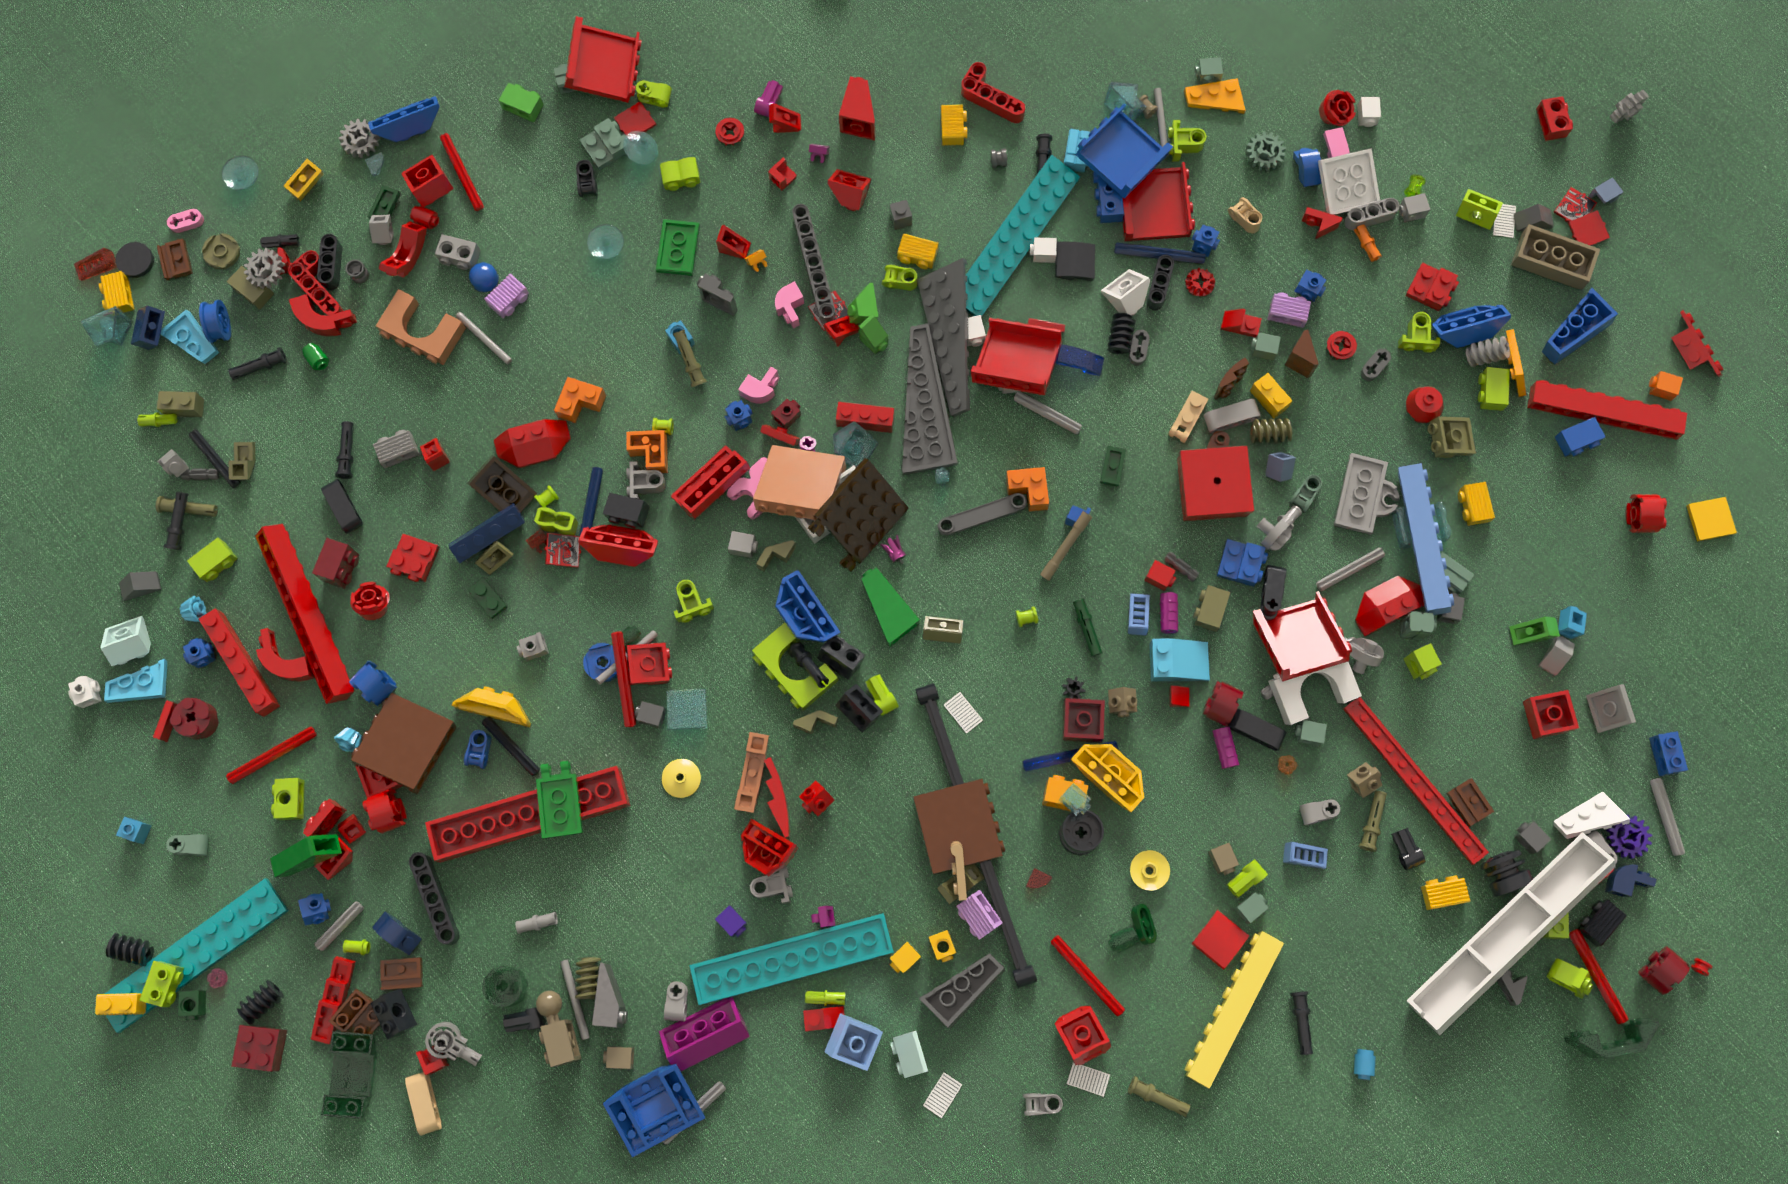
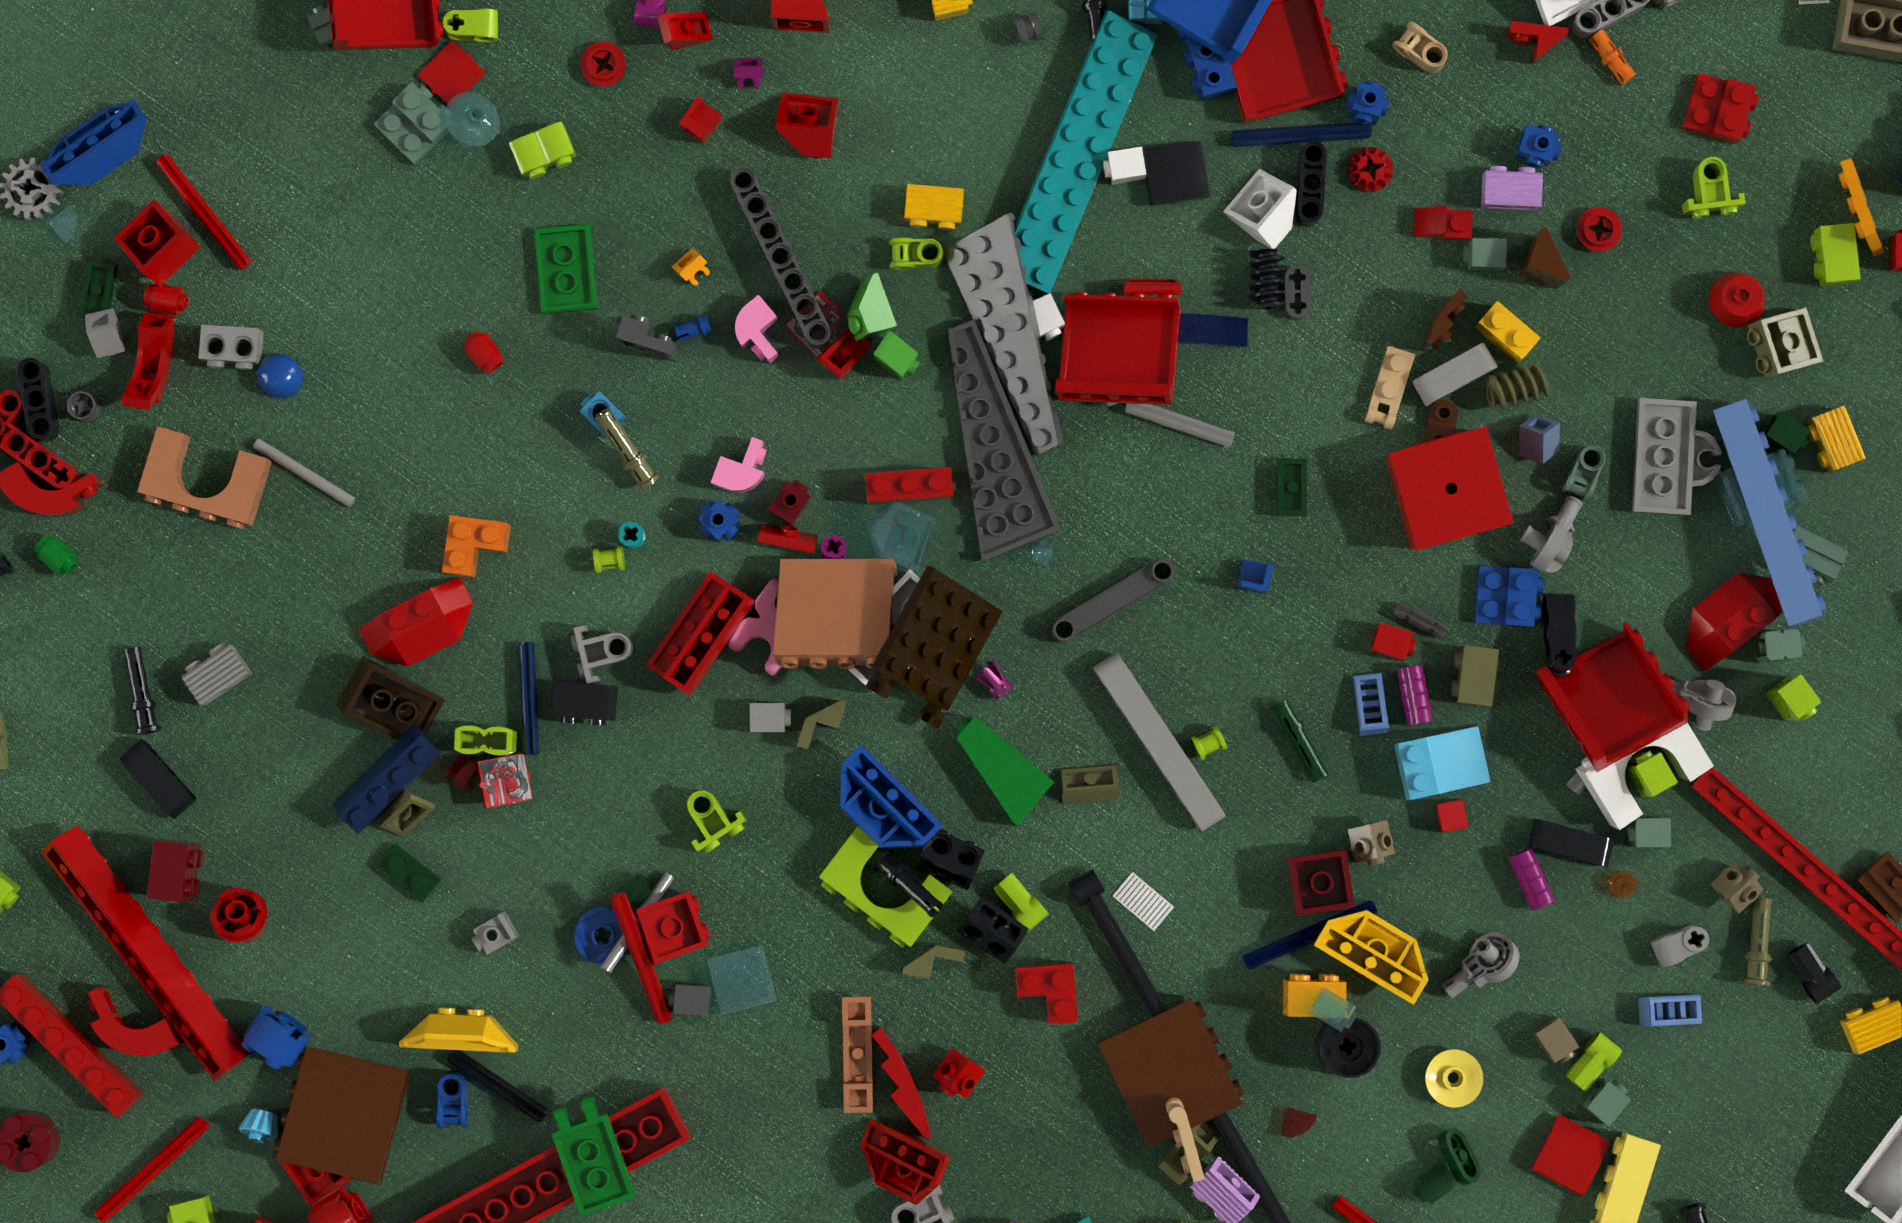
camera: 15 degrees left, 10 degrees up
red plate [386,534,440,582] -> none
red slope [420,438,450,471] -> none
lavender brick [484,274,529,318] -> none
bright green brick [498,83,544,123] -> none
lime bush [534,485,560,508] -> none
black piece [576,160,598,197] -> none
red wedge [578,524,658,567] -> none
clear light blue dish [587,224,624,259] -> none
orange brick [626,430,668,473] -> none
light yellow dish [662,759,701,798] -> none
red slope [716,225,751,259] -> none
dark grey brick [889,200,912,230] -> none
orange brick [1006,467,1049,512] -> none
dark tan piece [1040,511,1093,581] -> none
black gear [1061,676,1086,699] -> none
dark red brick [1202,681,1244,727] -> none
light grey axle [1316,548,1385,591] -> none
dark grey beam [1361,349,1391,381] -> none
blue wedge [1432,305,1511,348] -> none
dark grey brick [1437,593,1465,624] -> none
light grey piece [1466,336,1510,367] -> none
none -> red brick [463,331,505,375]
none -> teal bush [618,521,646,549]
none -> blue pin [674,314,712,342]
none -> red brick [1015,963,1078,1024]
none -> light grey beam [1092,652,1226,832]
none -> light grey pin [1442,932,1519,999]
none -> lime brick [1626,750,1678,797]
none -> dark green brick [1764,411,1810,457]

